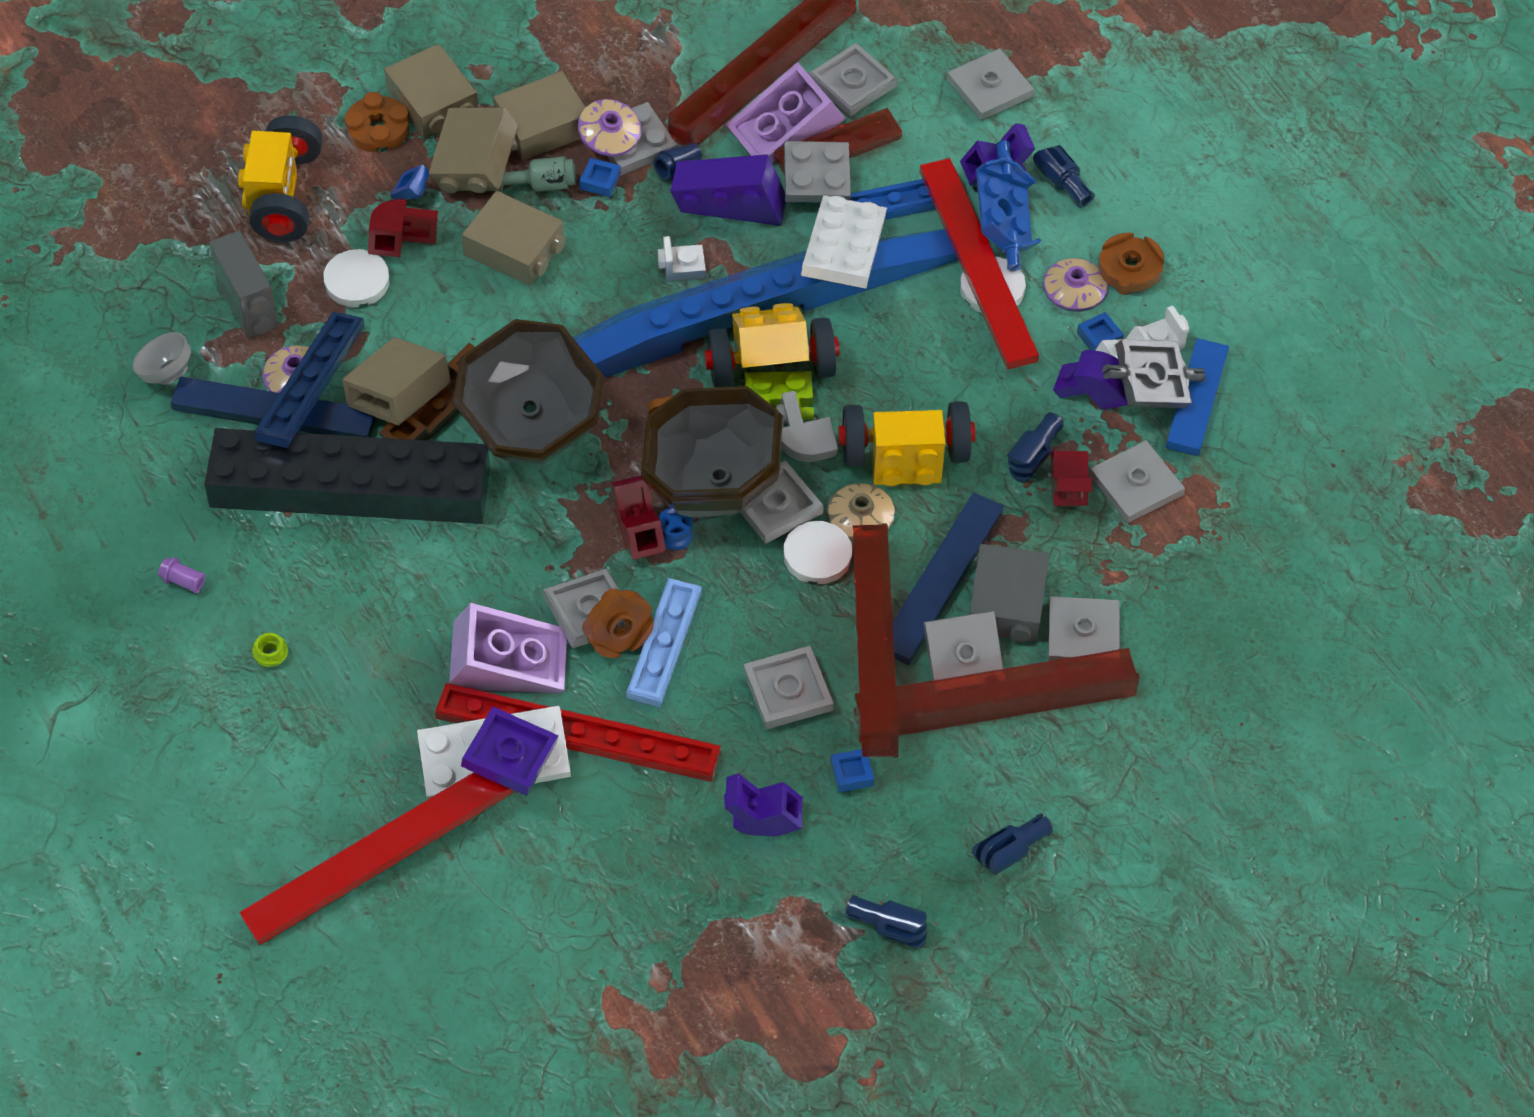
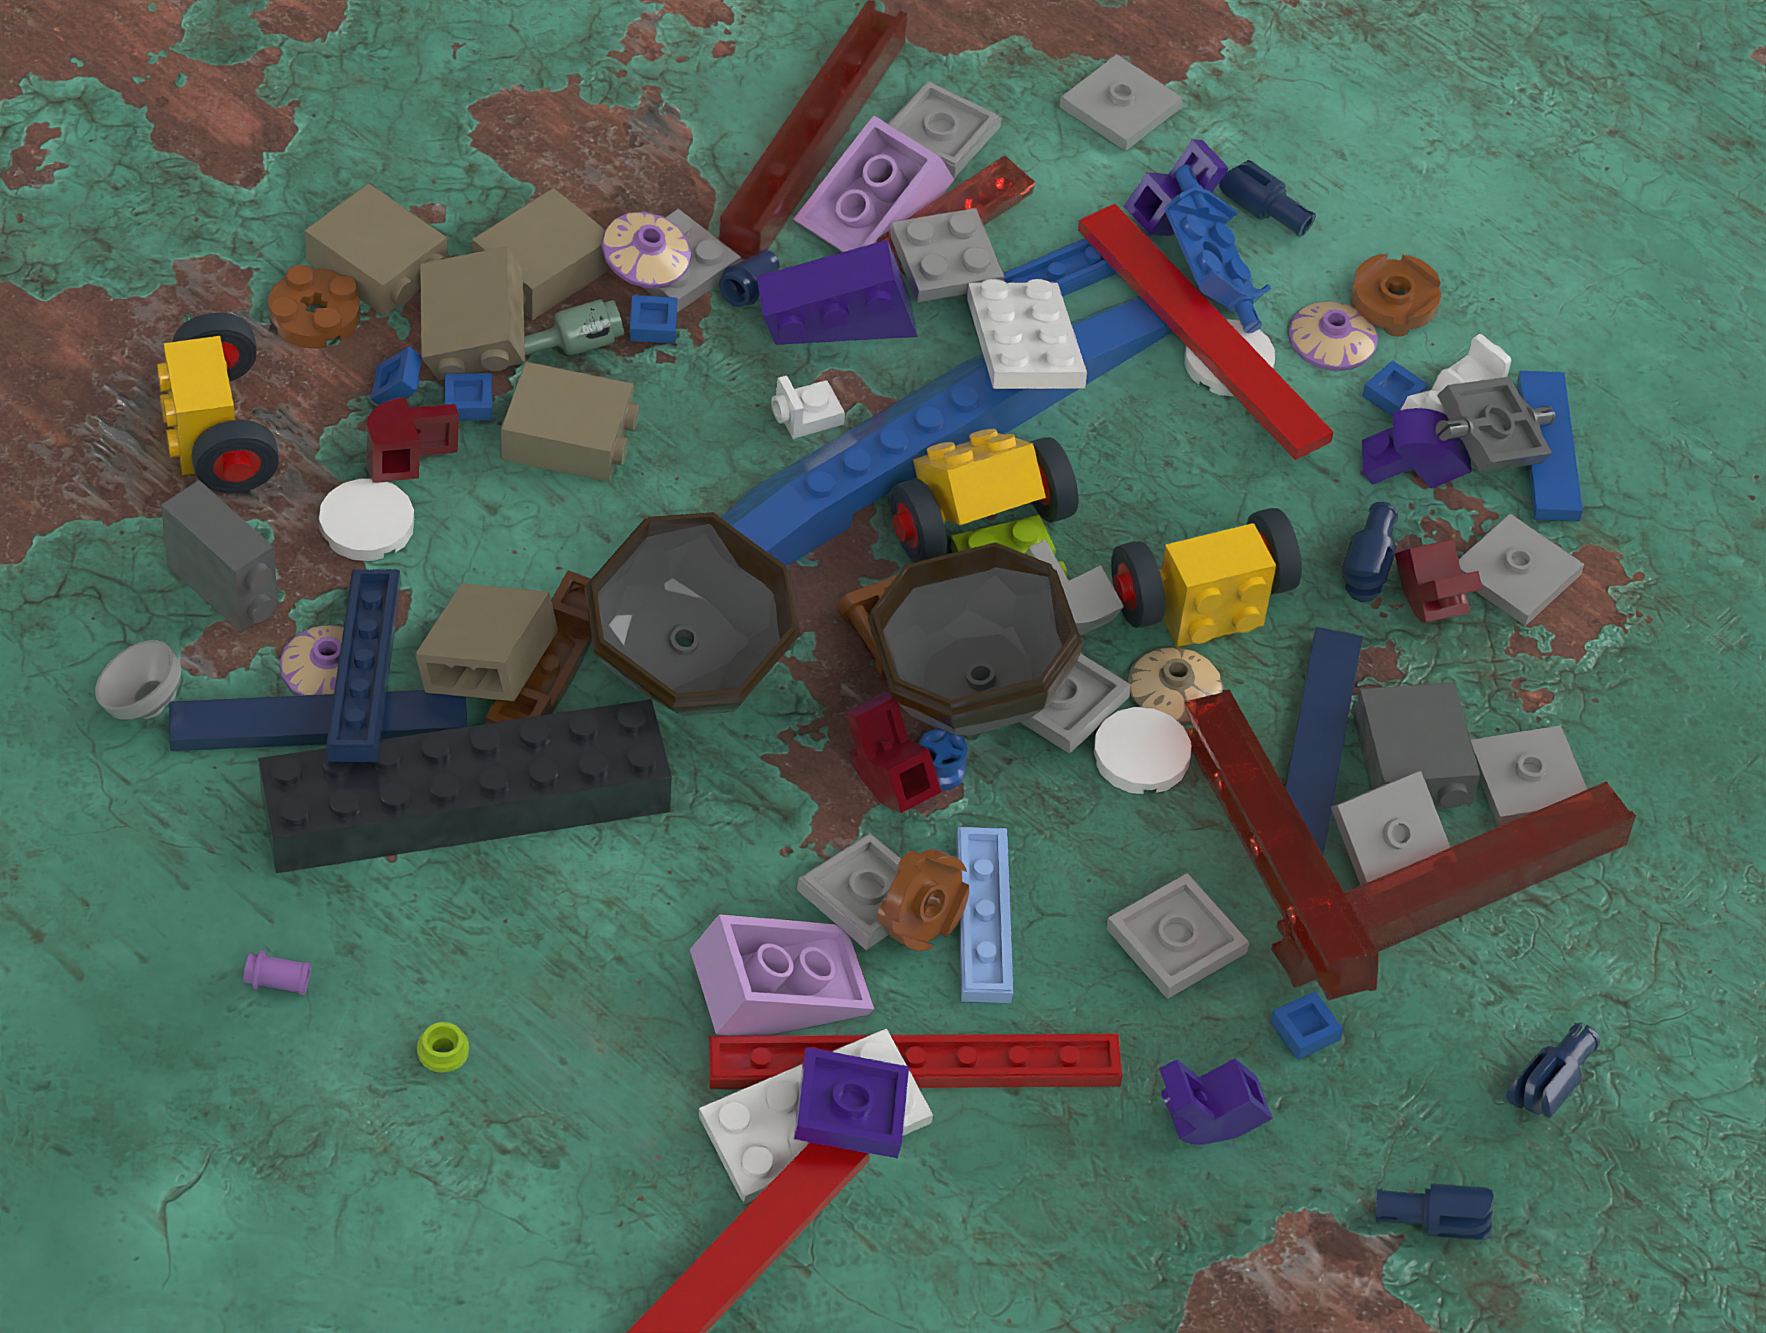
camera: 20 degrees left, 5 degrees down
none -> blue plate [445,373,492,420]

